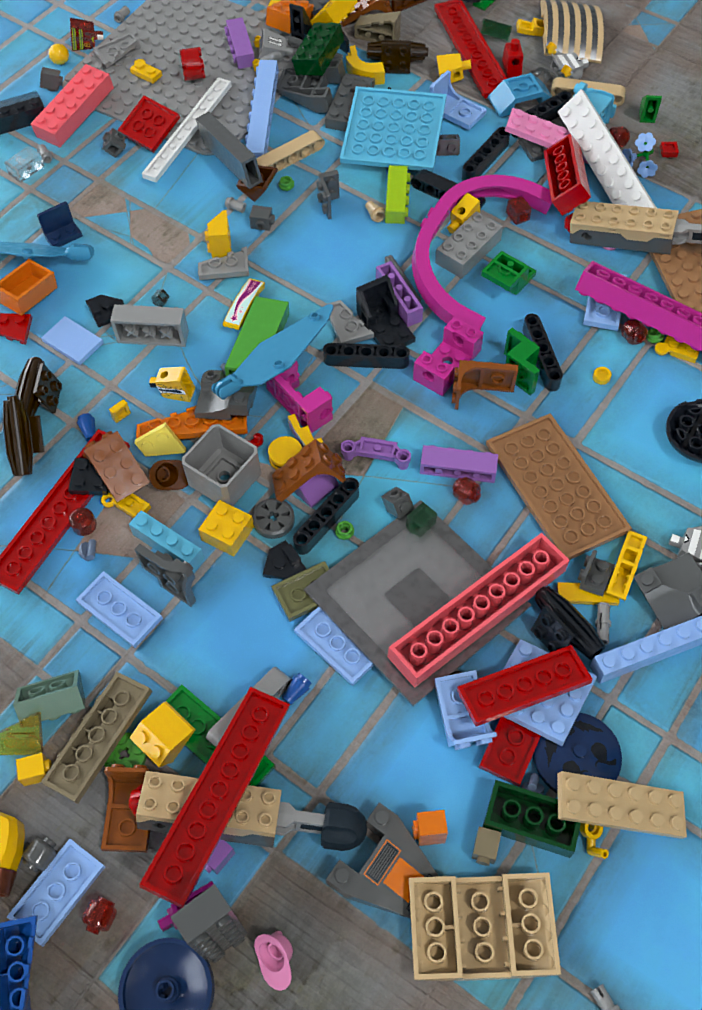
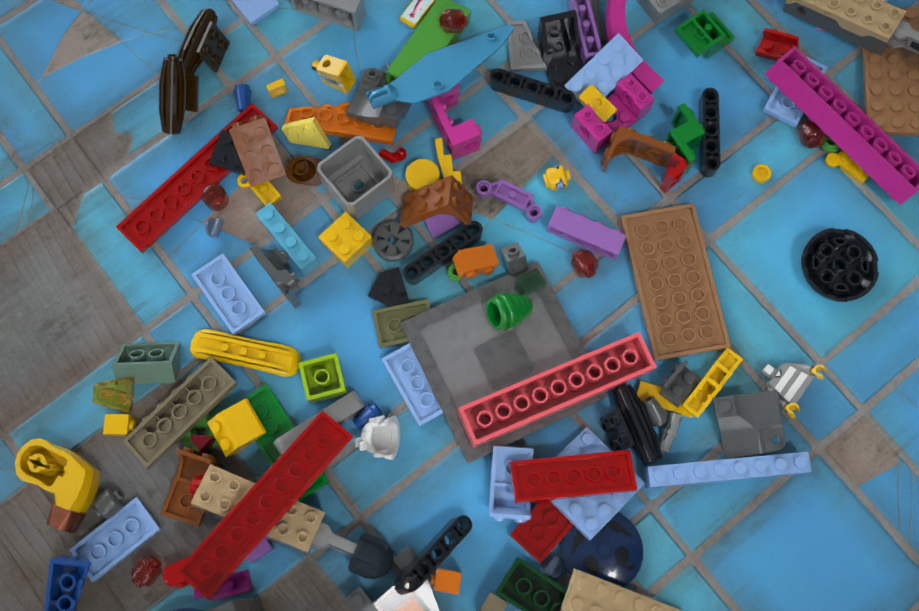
camera: 15 degrees right, 15 degrees up
none -> red brick [162,558,190,590]
none -> yellow piece [190,329,301,377]
none -> dark red slope [190,435,215,453]
none -> lime brick [298,353,348,404]
none -> white helmet [354,415,400,460]
none -> black beam [394,515,472,595]
none -> clear red head [439,9,468,33]
none -> orange brick [452,244,500,279]
none -> green piece [486,293,533,331]
none -> yellow head [543,165,571,191]
none -> light blue plate [564,33,643,107]
none -> yellow plate [578,84,617,124]
none -> dark grey cone [643,396,667,427]
none -> red bracket [660,153,688,194]
none -> red bracket [755,28,799,61]

